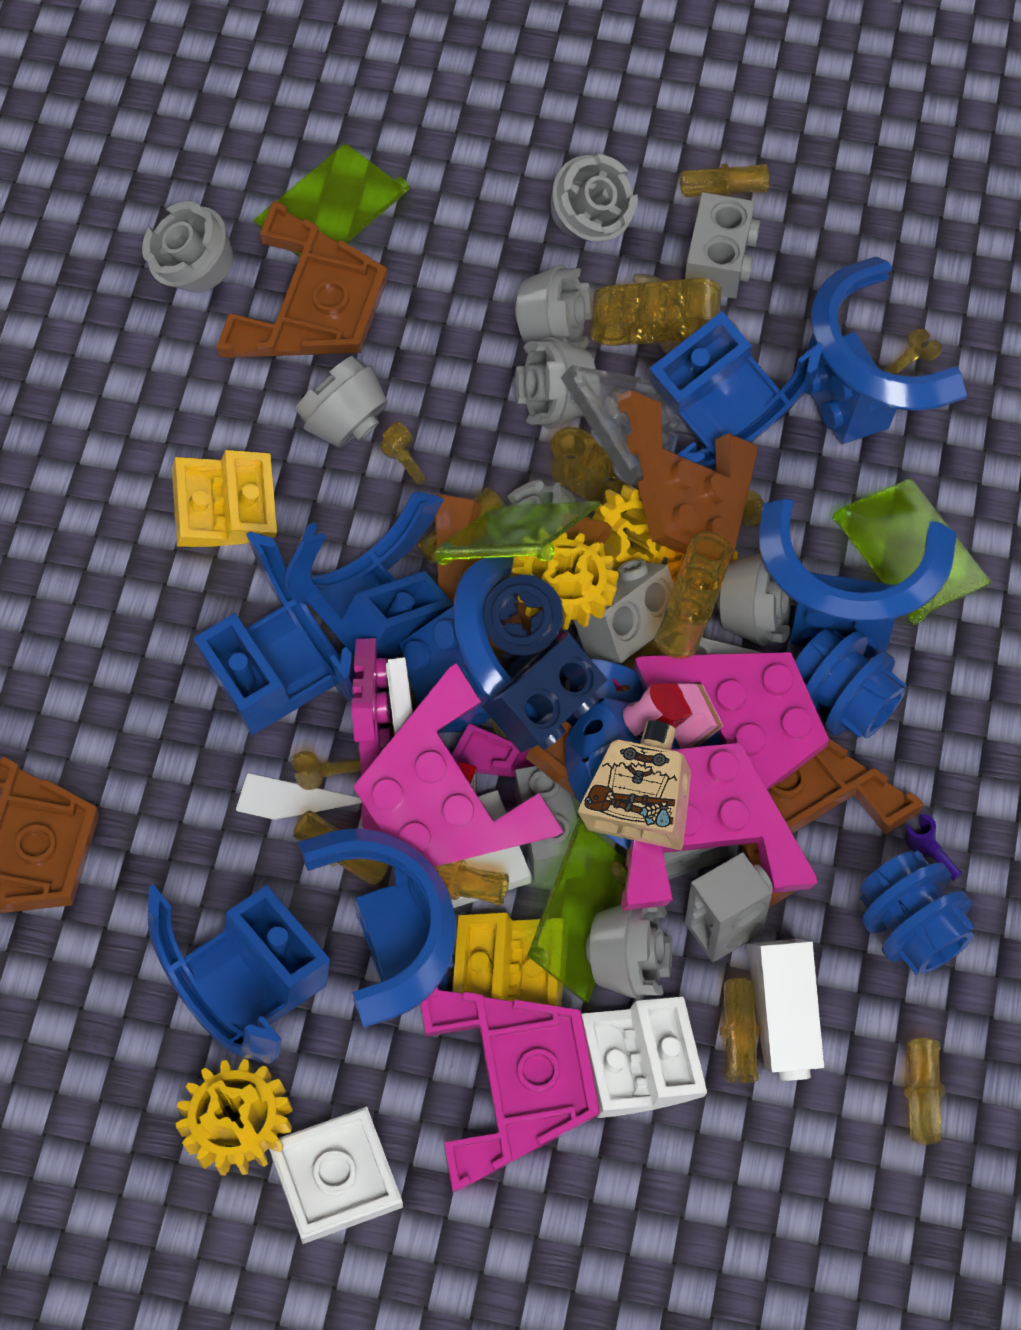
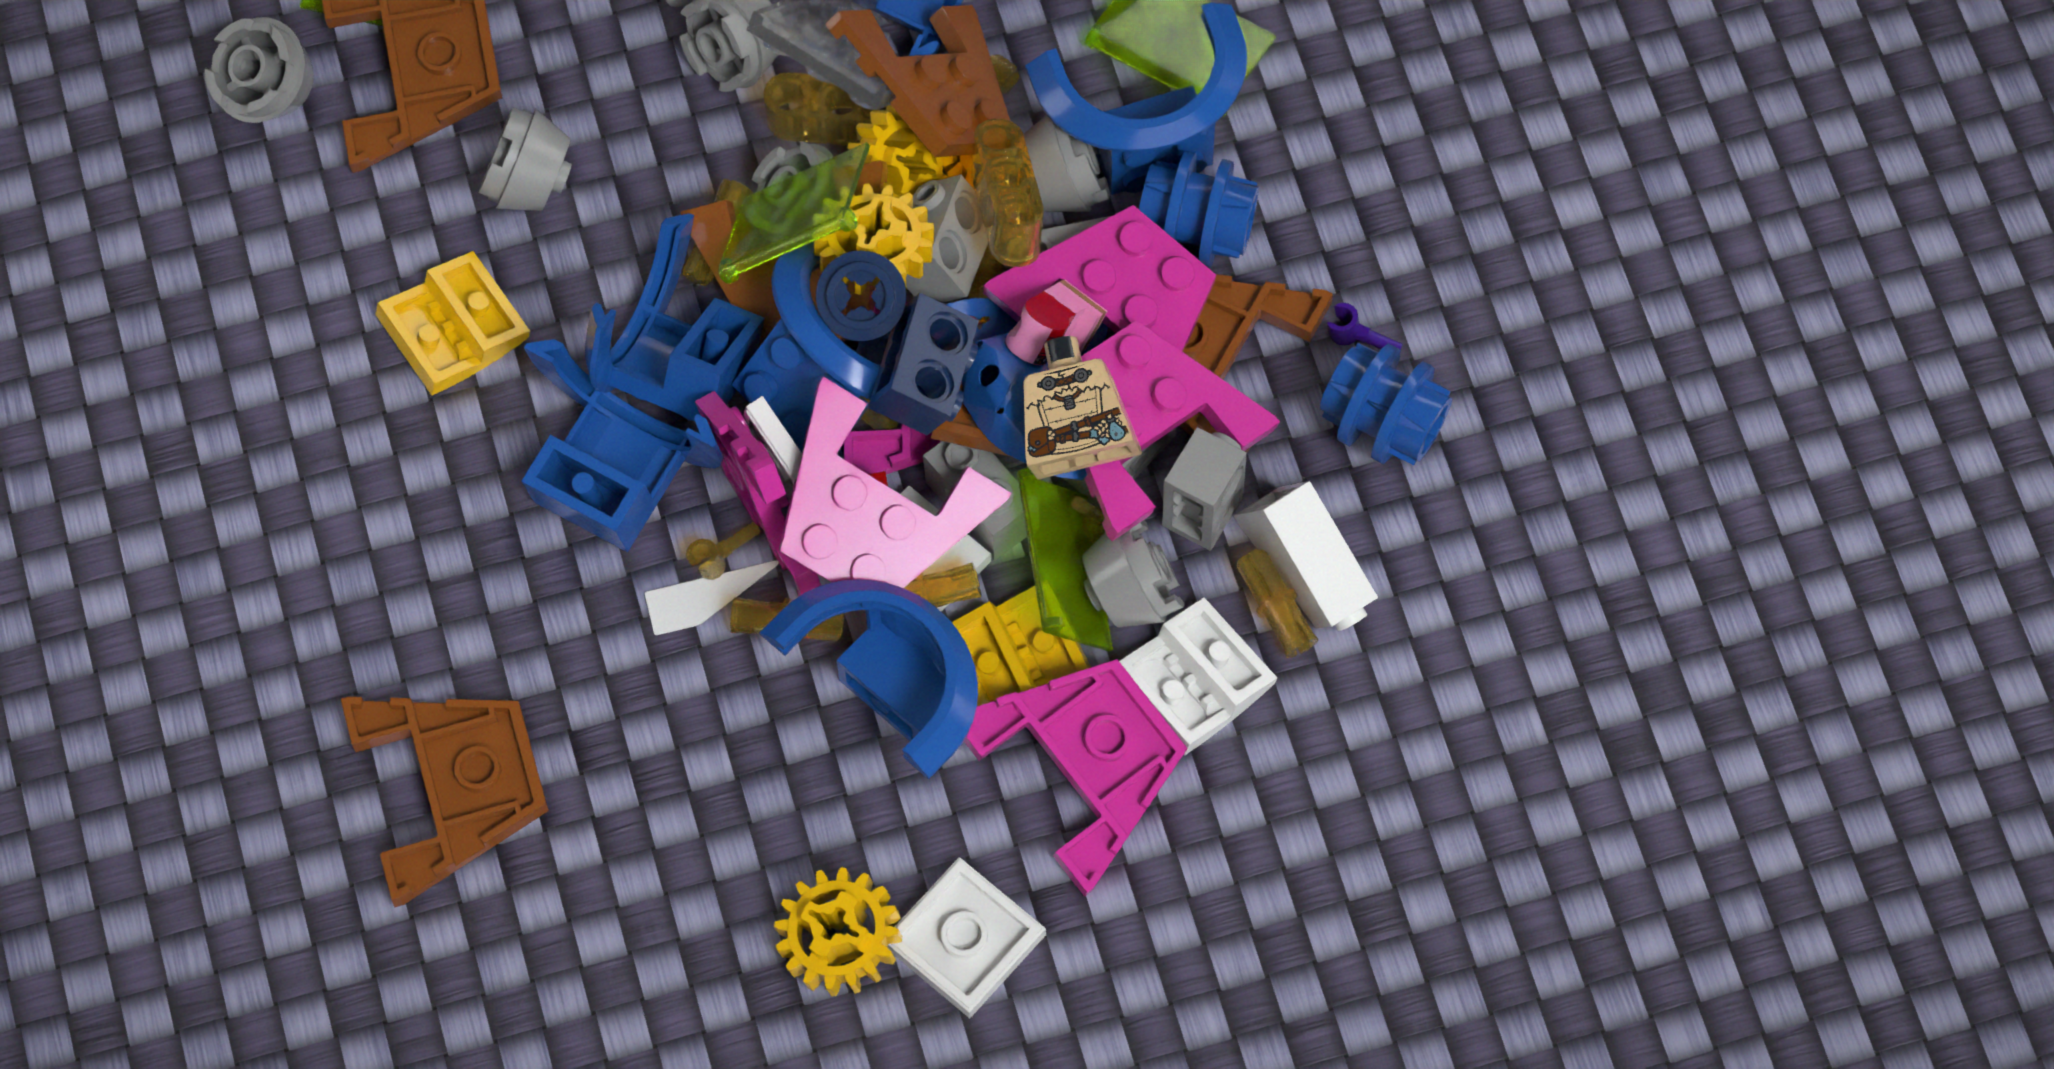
camera: 25 degrees left, 5 degrees up
blue piece [148,884,330,1064] -> none
clear yellow hand [381,422,427,486] -> none
clear yellow axle [903,1038,946,1145] -> none

